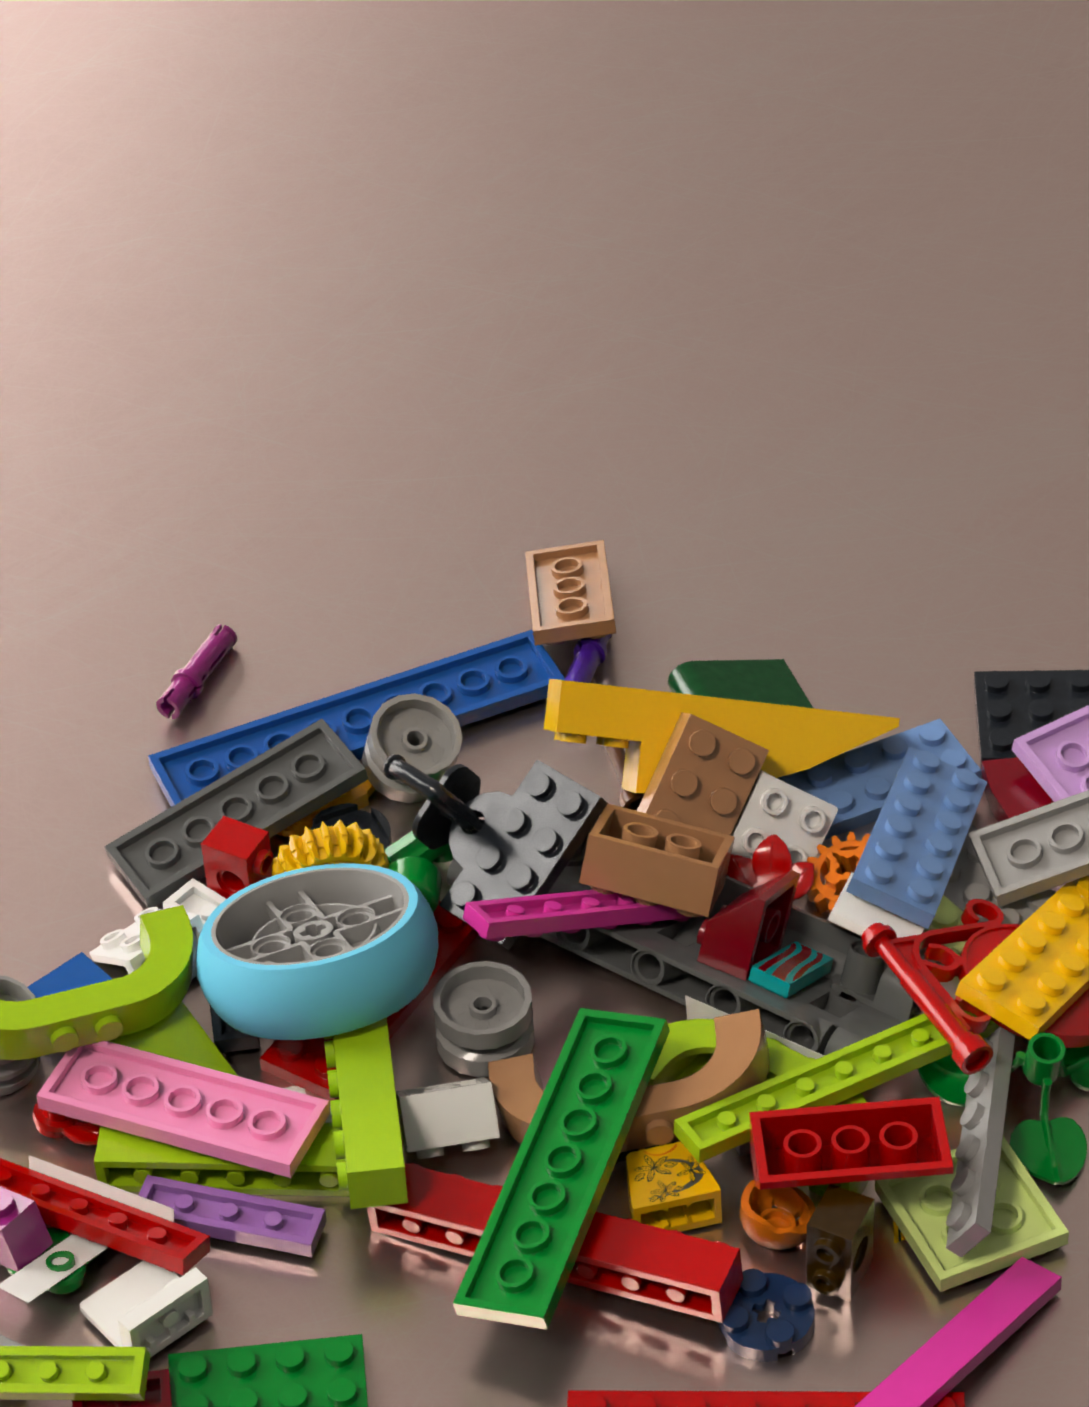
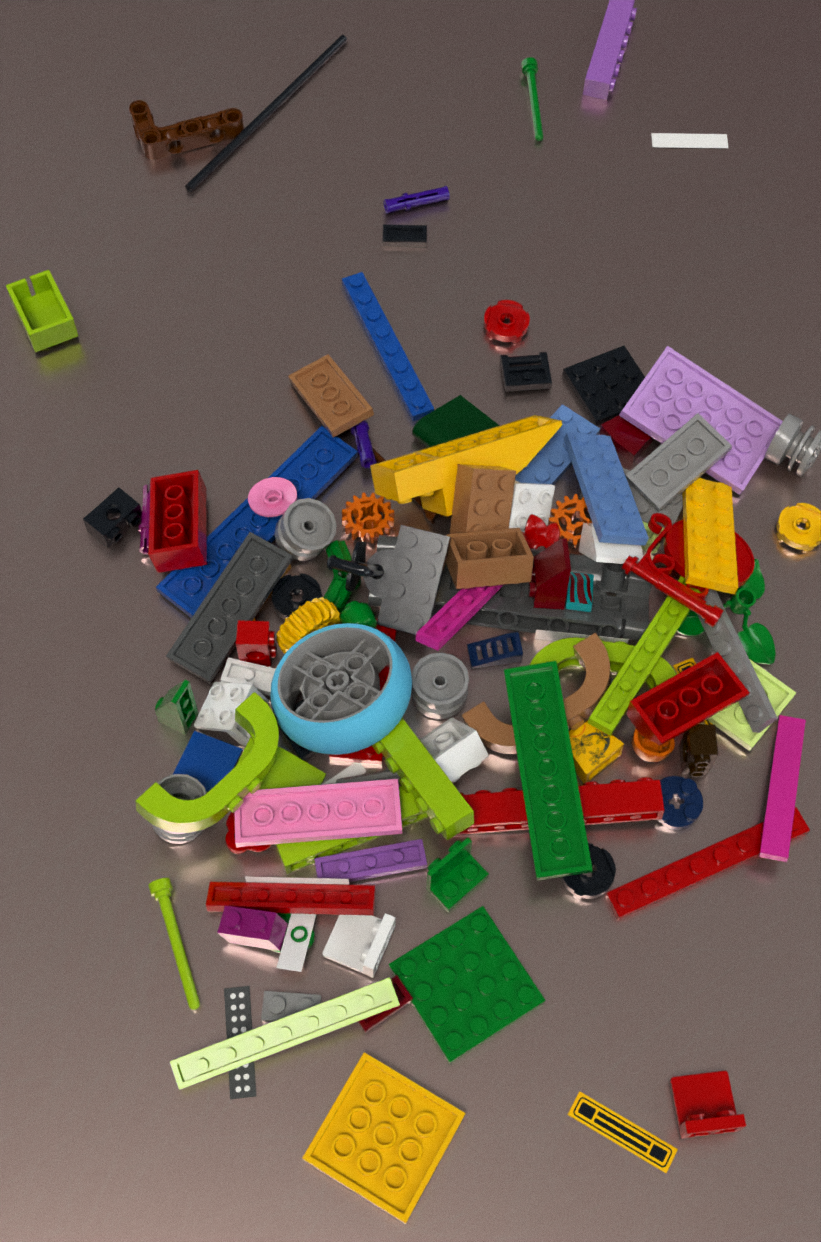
camera: 30 degrees left, 20 degrees up
none -> lime piece [5,270,78,352]
none -> black brick [83,487,142,548]
none -> reddish brown beam [129,100,244,160]
none -> red brick [148,470,207,573]
none -> green slope [155,680,199,735]
none -> black piece [185,35,347,192]
none -> bright pink dish [248,477,297,517]
none -> orange gear [341,492,394,544]
none -> blue plate [342,272,434,421]
none -> black tile [382,224,427,248]
none -> dark purple pin [383,186,450,214]
none -> green bracket [426,837,489,913]
none -> dark blue slope [467,632,523,669]
none -> red plate [484,300,530,343]
none -> black plate [500,352,552,392]
none -> black plate [561,843,616,899]

